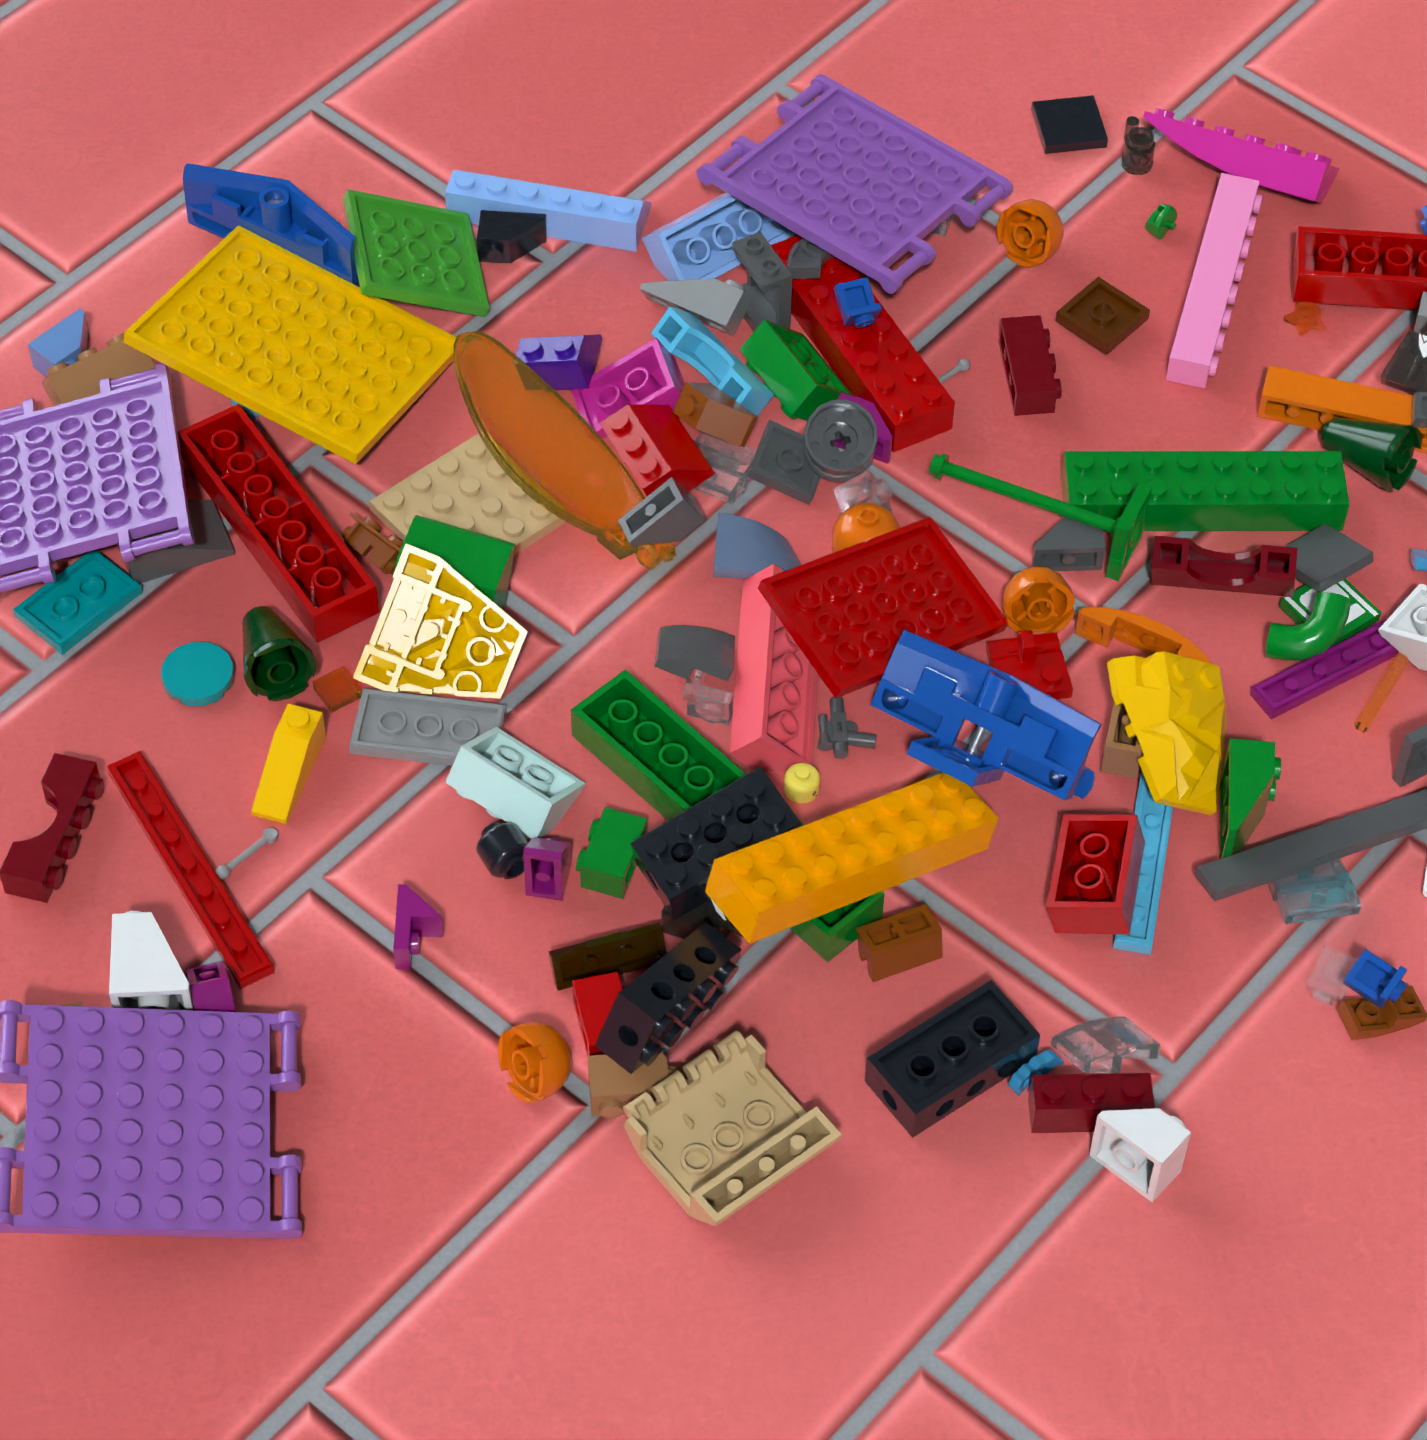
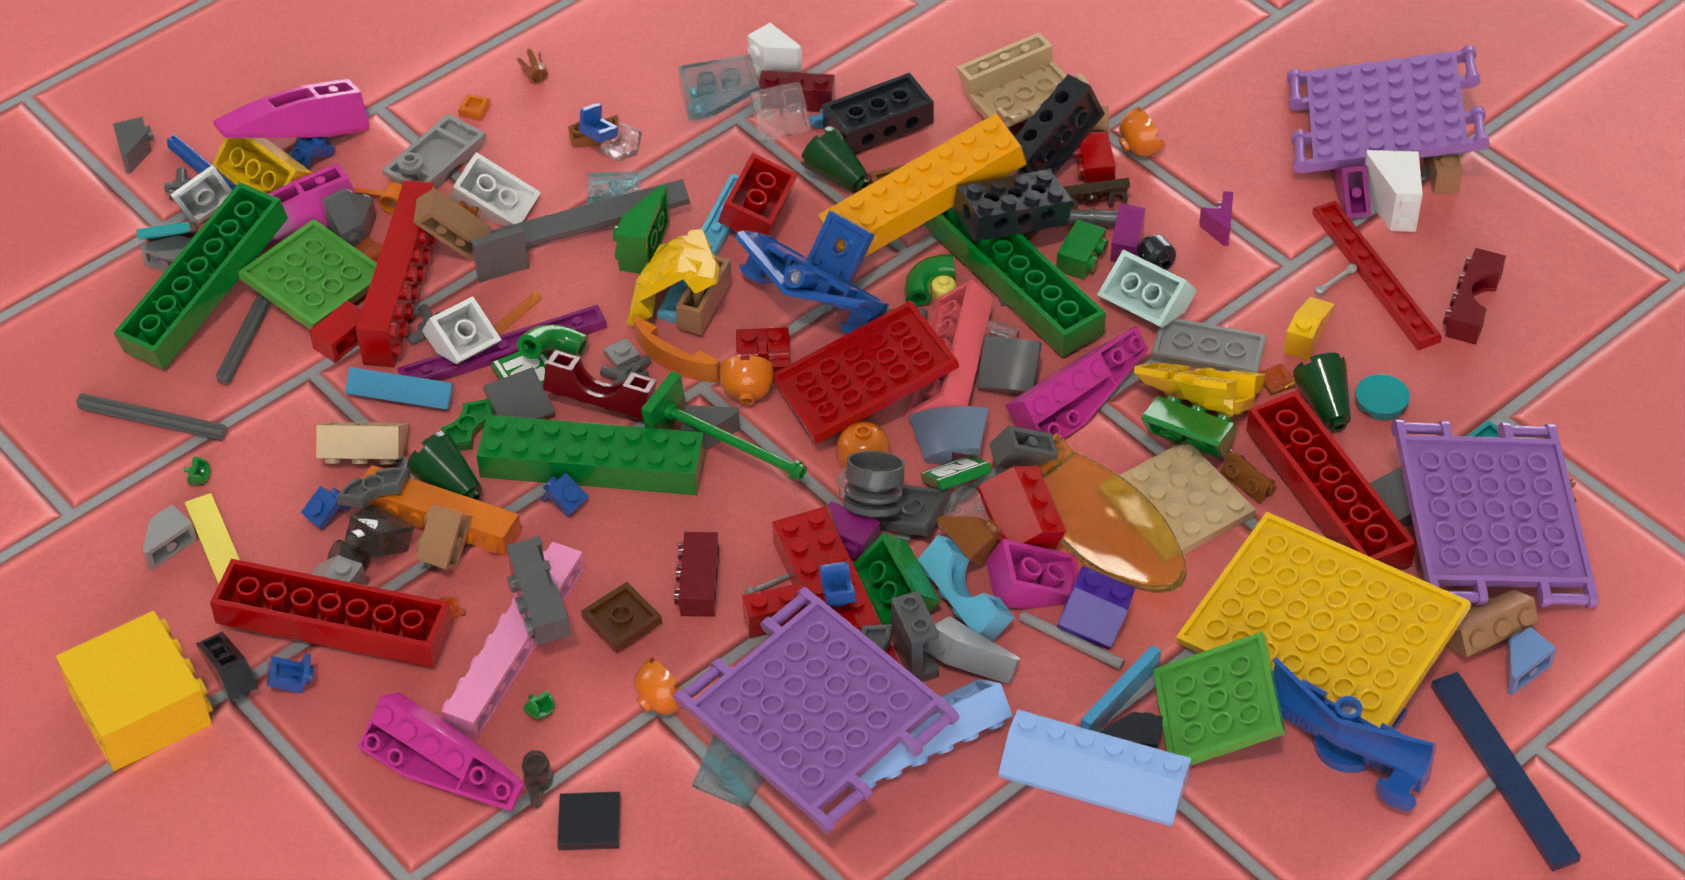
camera: 170 degrees left, 5 degrees down
none -> medium nougat brick [415,505,473,570]
none -> green tile [440,399,493,451]
none -> dark grey wedge [506,536,571,646]
none -> blue bracket [540,473,589,517]
none -> dark grey piece [600,355,651,384]
none -> light grey plate [604,338,640,369]
none -> clear light blue slope [678,54,760,121]
none -> red brick [742,584,805,639]
none -> dark green cone [801,126,869,194]
none -> green cylinder [904,254,955,307]
none -> green tile [920,455,992,490]
none -> dark pink wedge [1005,326,1148,444]
none -> light grey bar [1019,611,1125,670]
none -> dark grey pin [1068,207,1118,226]
none -> dark azure tile [1081,645,1161,732]
none -> dark blue tile [1431,672,1581,872]

